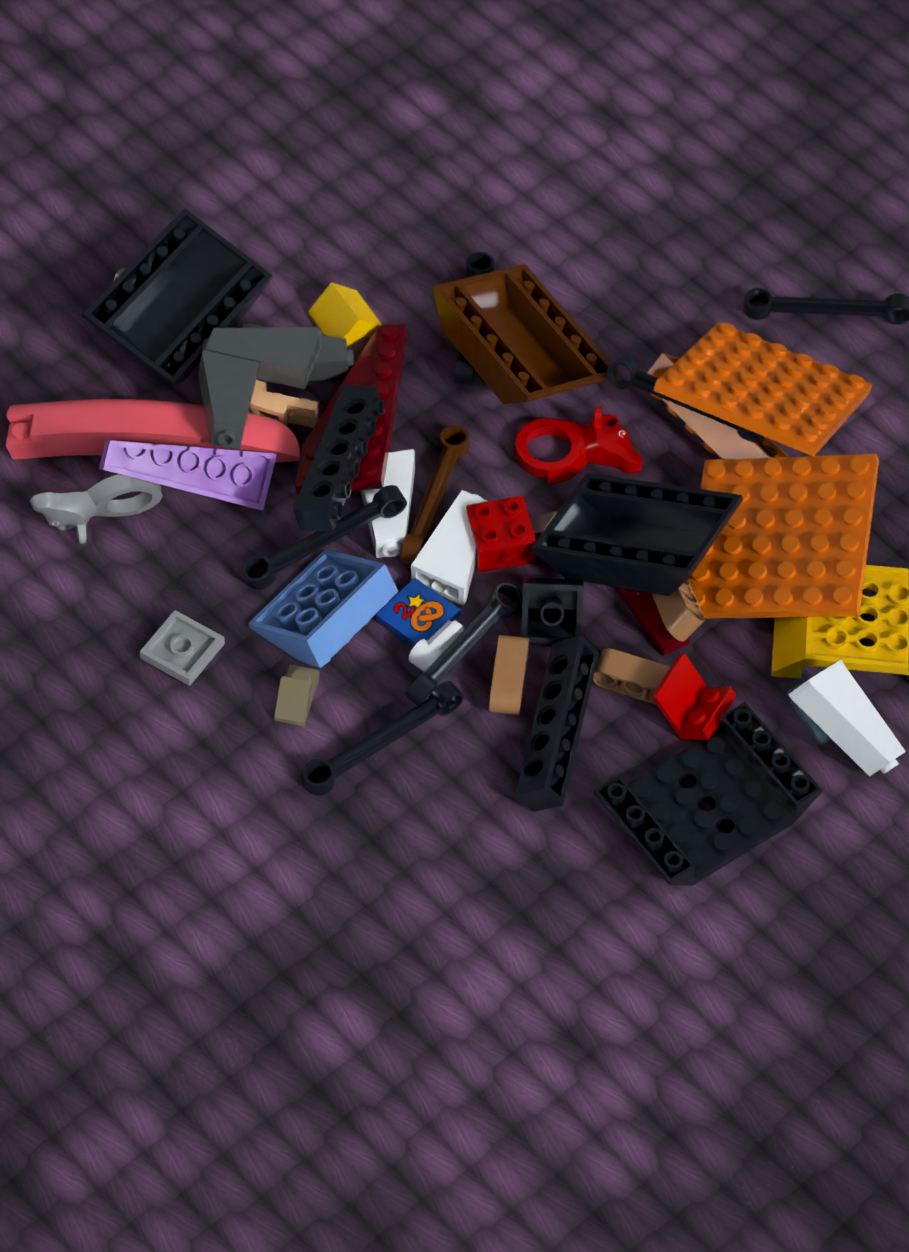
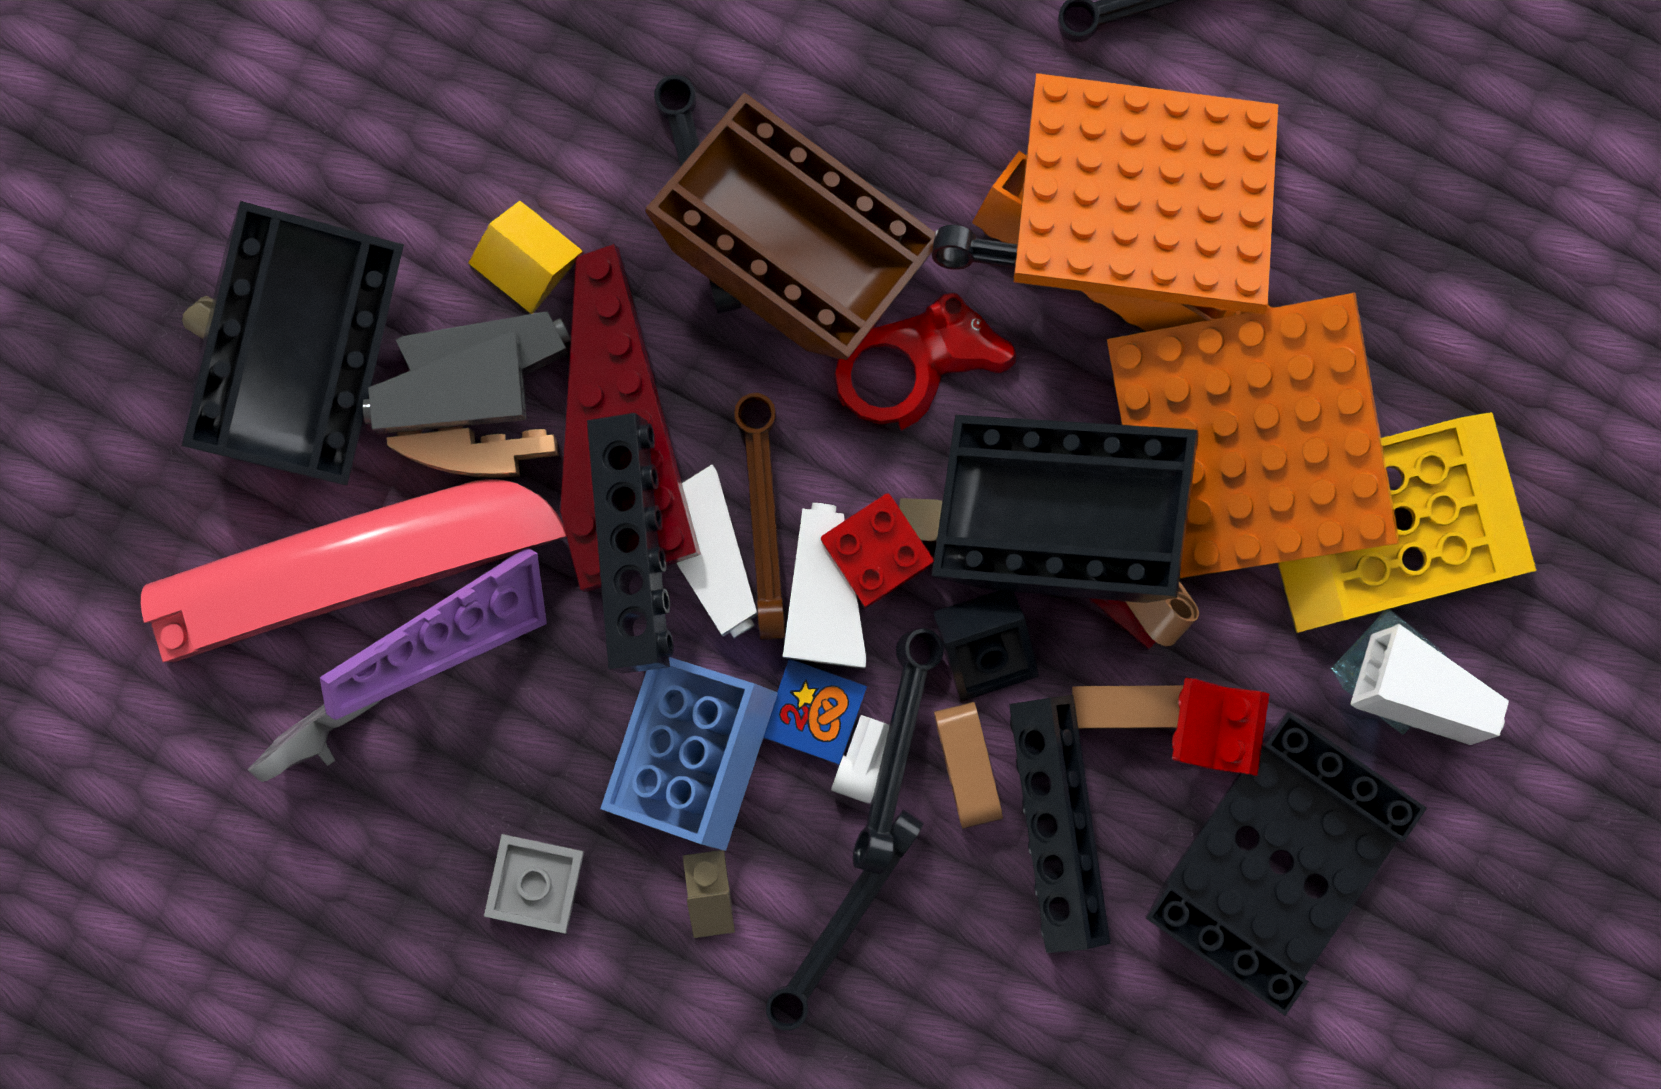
camera: 20 degrees left, 30 degrees up
dark grey slope [198,350,260,450] -> none
black piece [242,485,407,590] -> none

